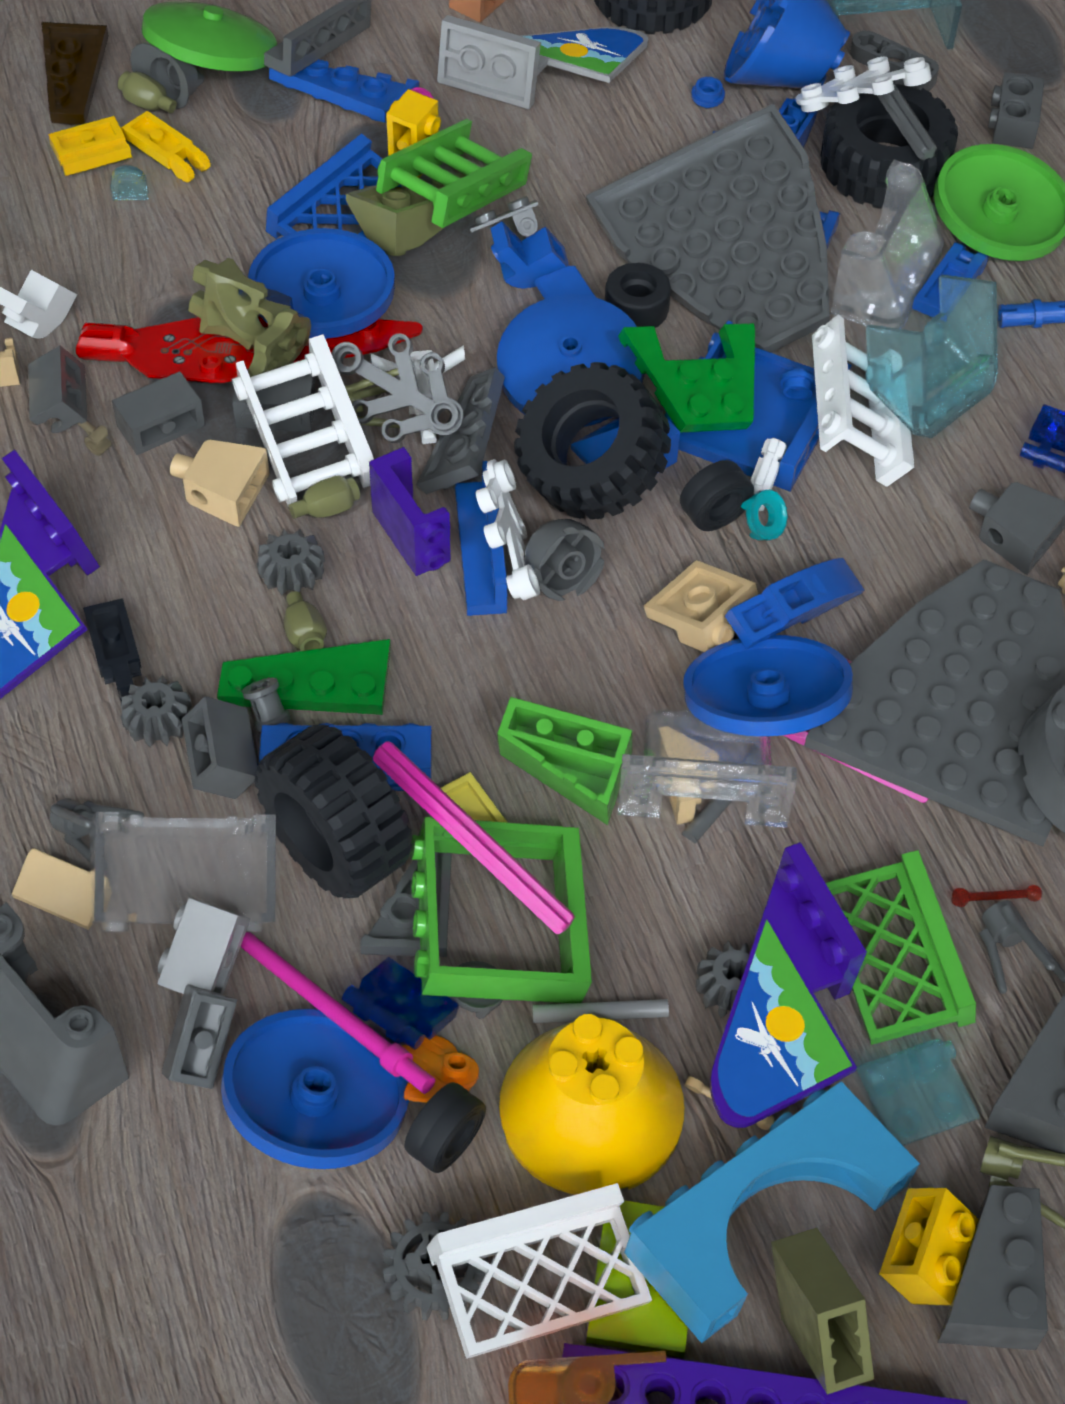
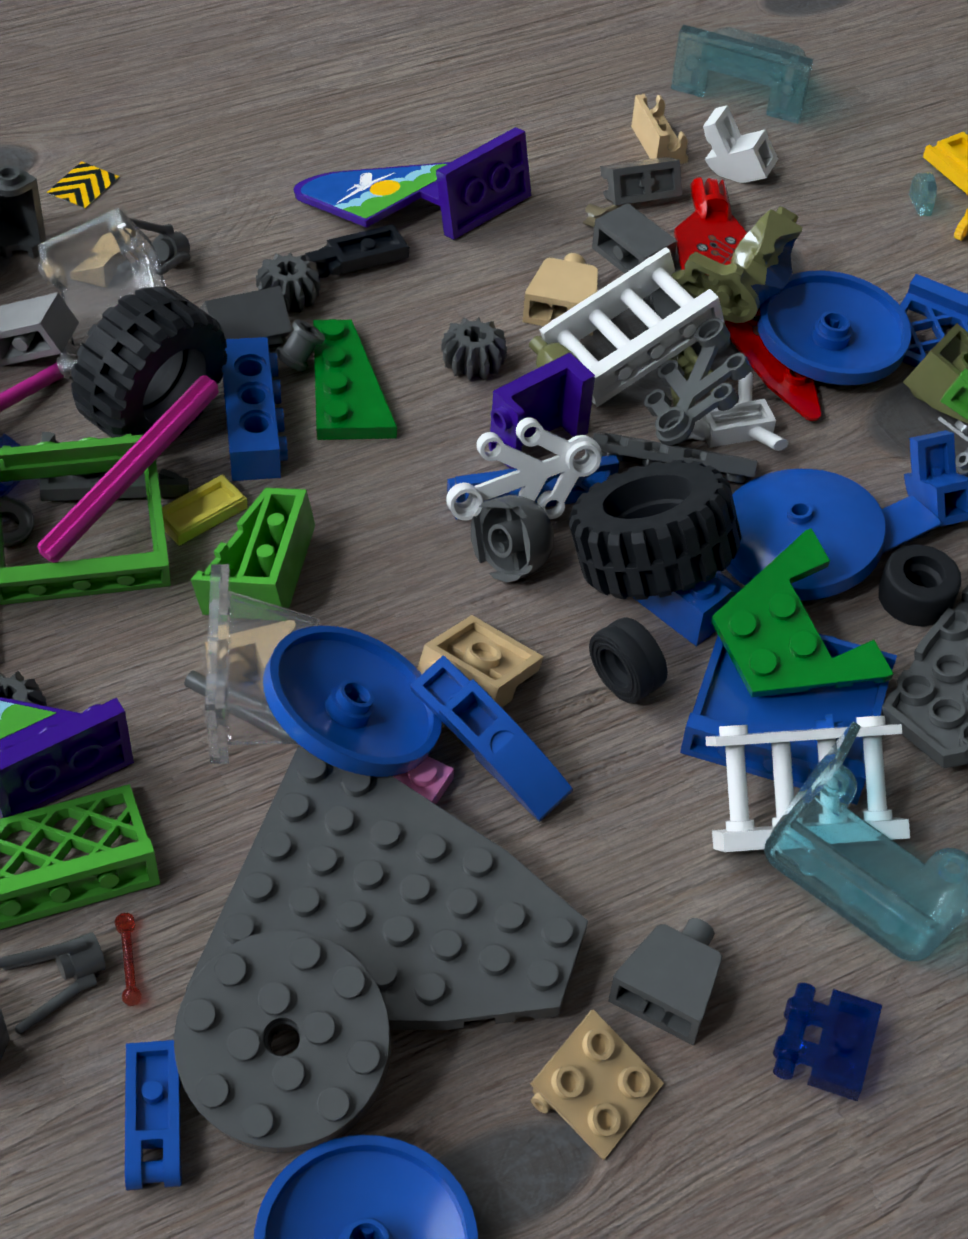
camera: 80 degrees right, 5 degrees down
olive plant [283,591,327,651] -> none
teal piece [741,489,788,541] -> none
white axle [750,438,787,511] -> none

